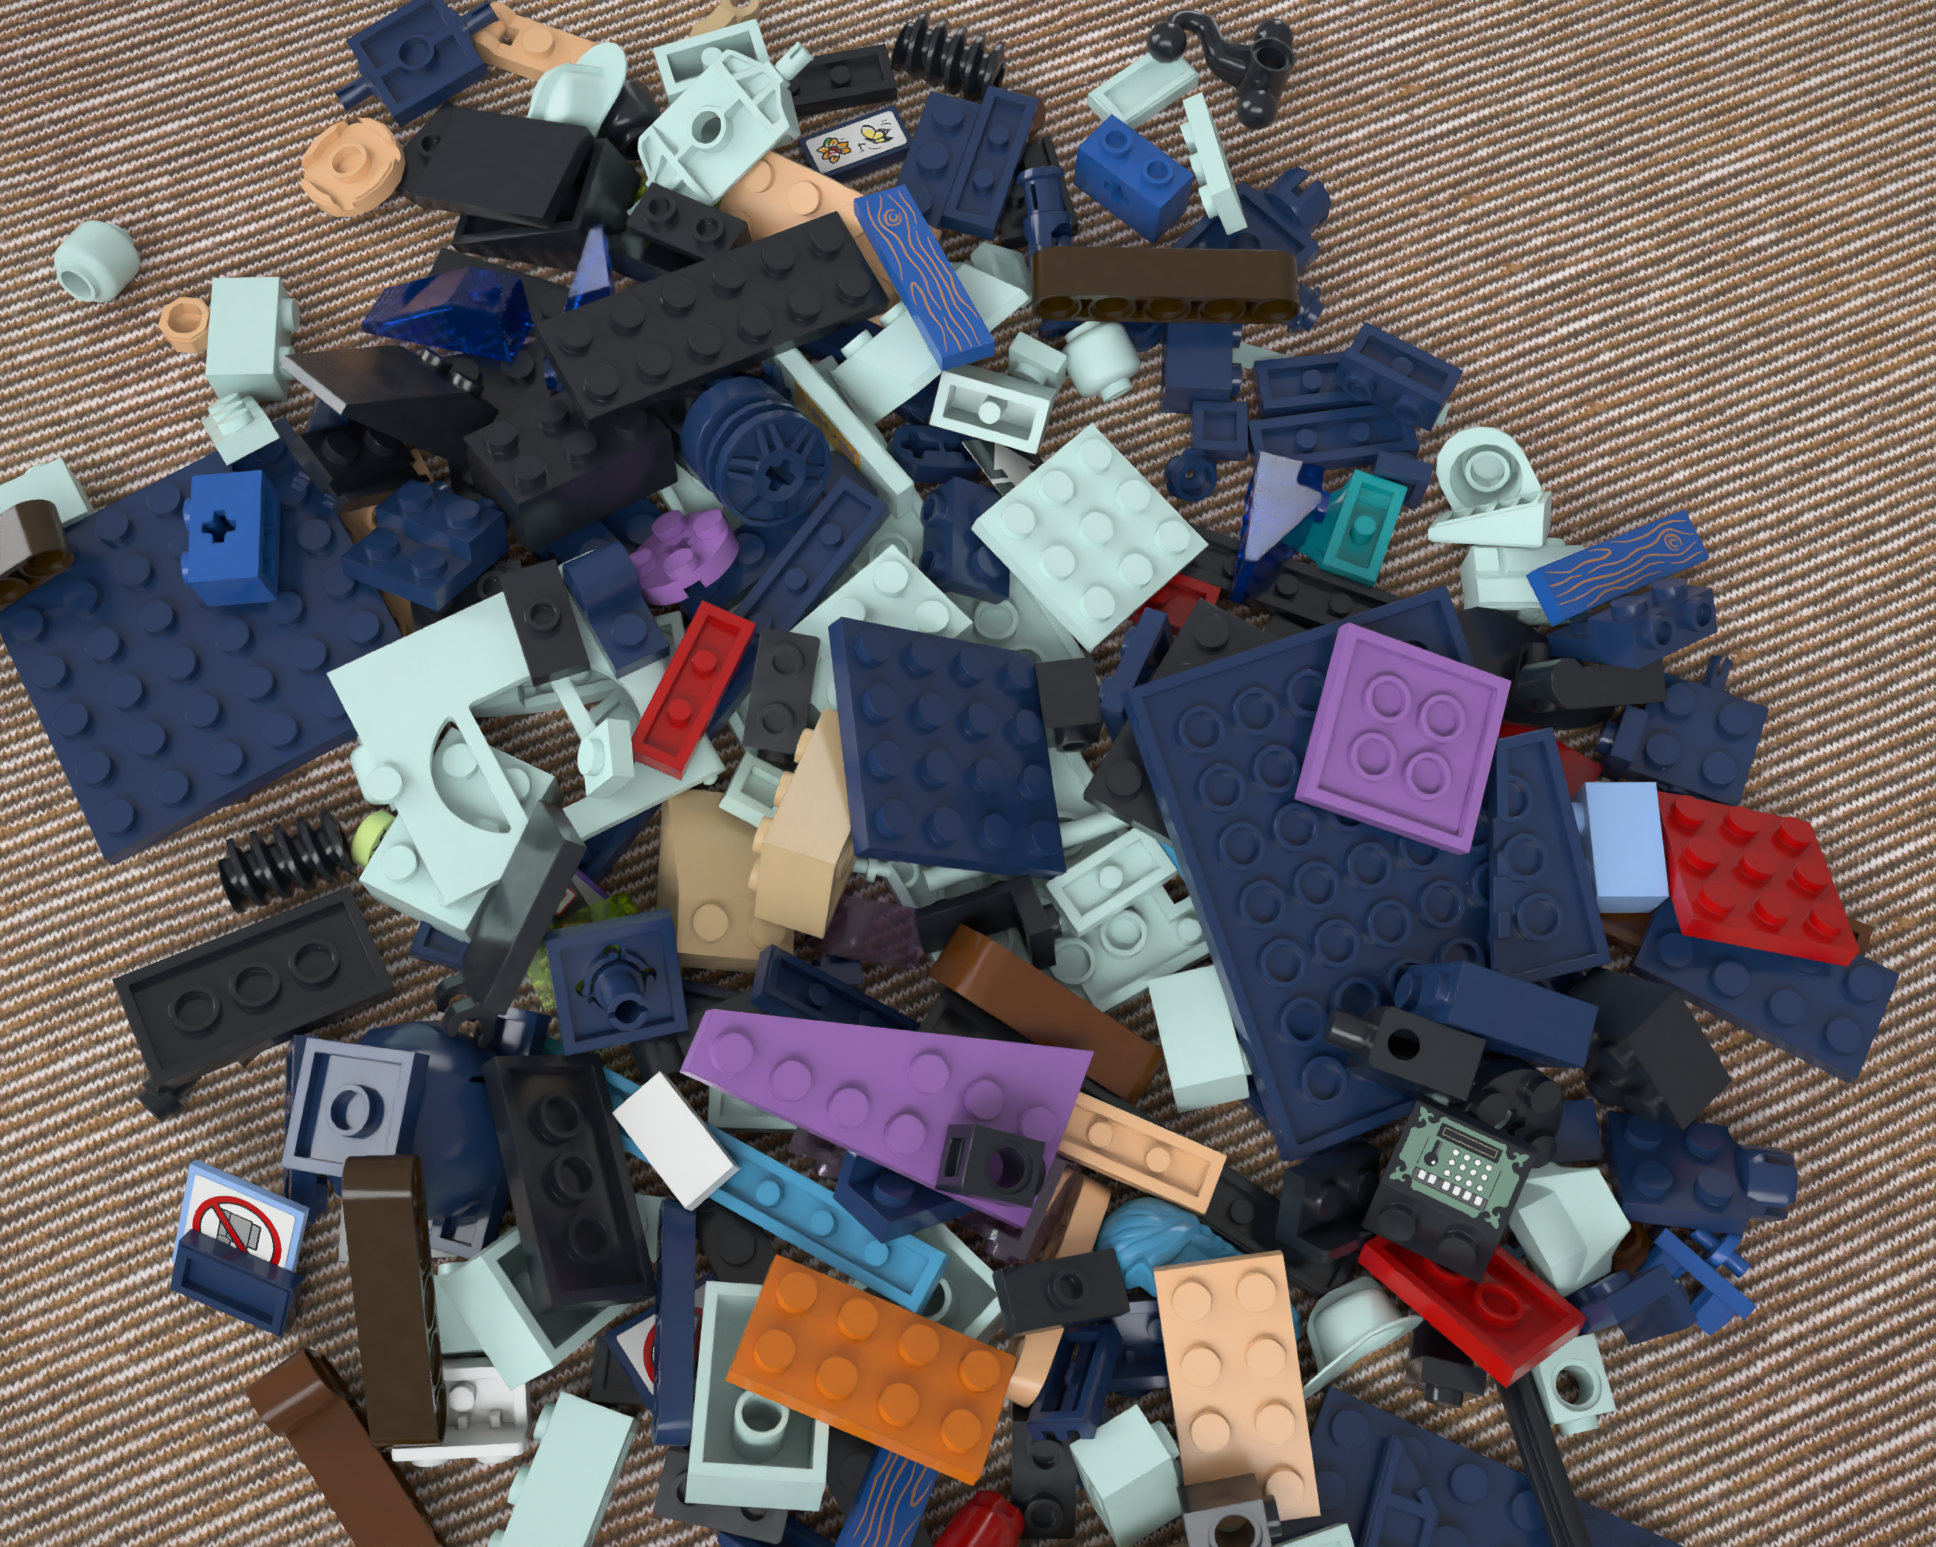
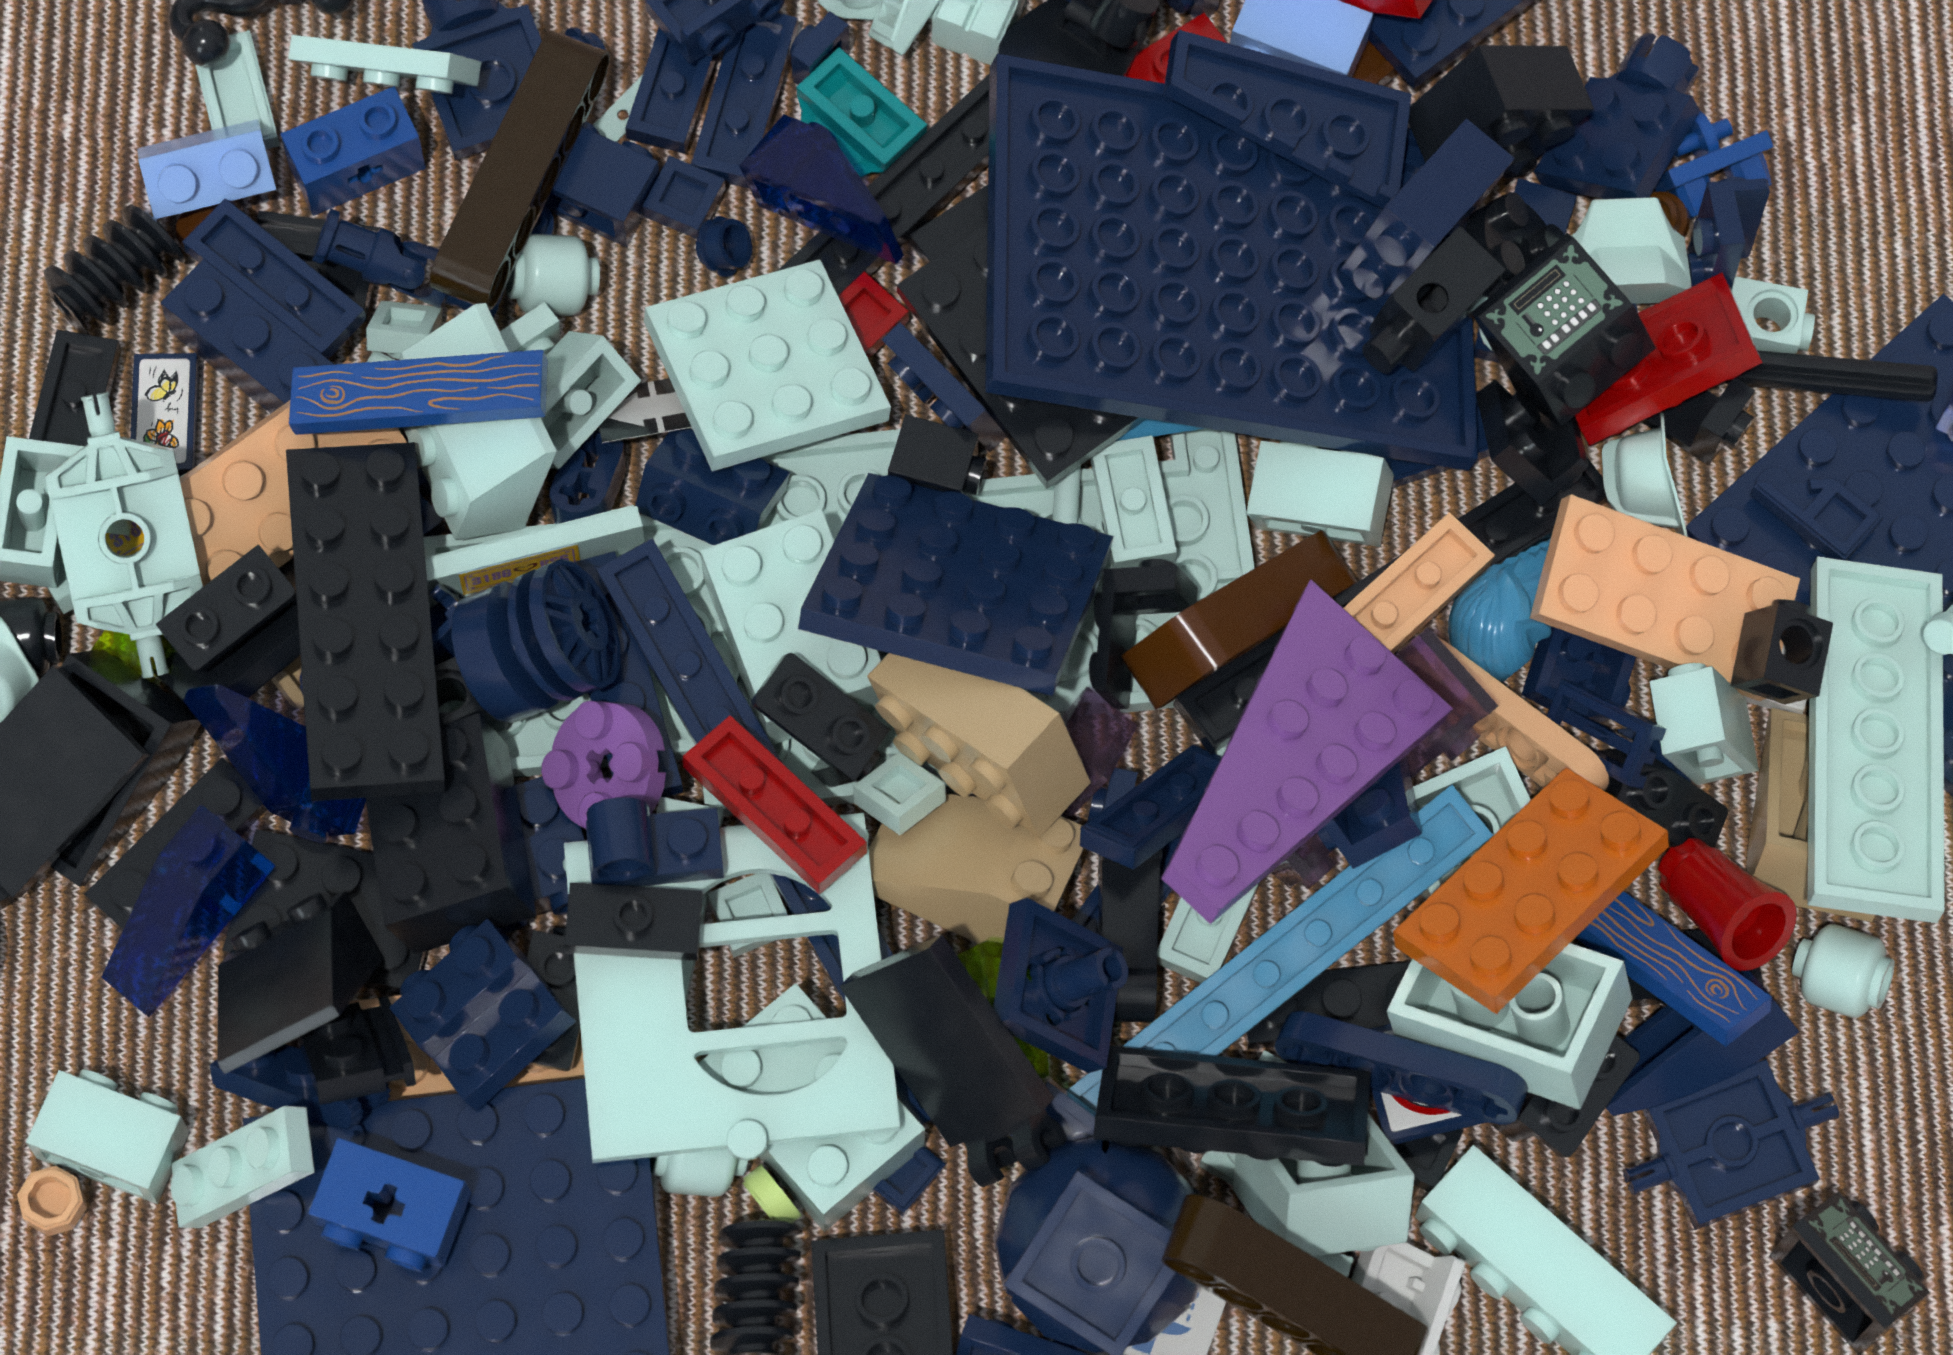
camera: 65 degrees left, 0 degrees up
light aqua plate [578,718,635,798] -> none
white tile [612,1071,740,1211] -> none
black brick [935,1124,1046,1208] -> none
black plate [992,1248,1131,1339] -> none
medium lavender plate [1294,622,1511,855] -> none
none -> light blue brick [137,119,276,219]

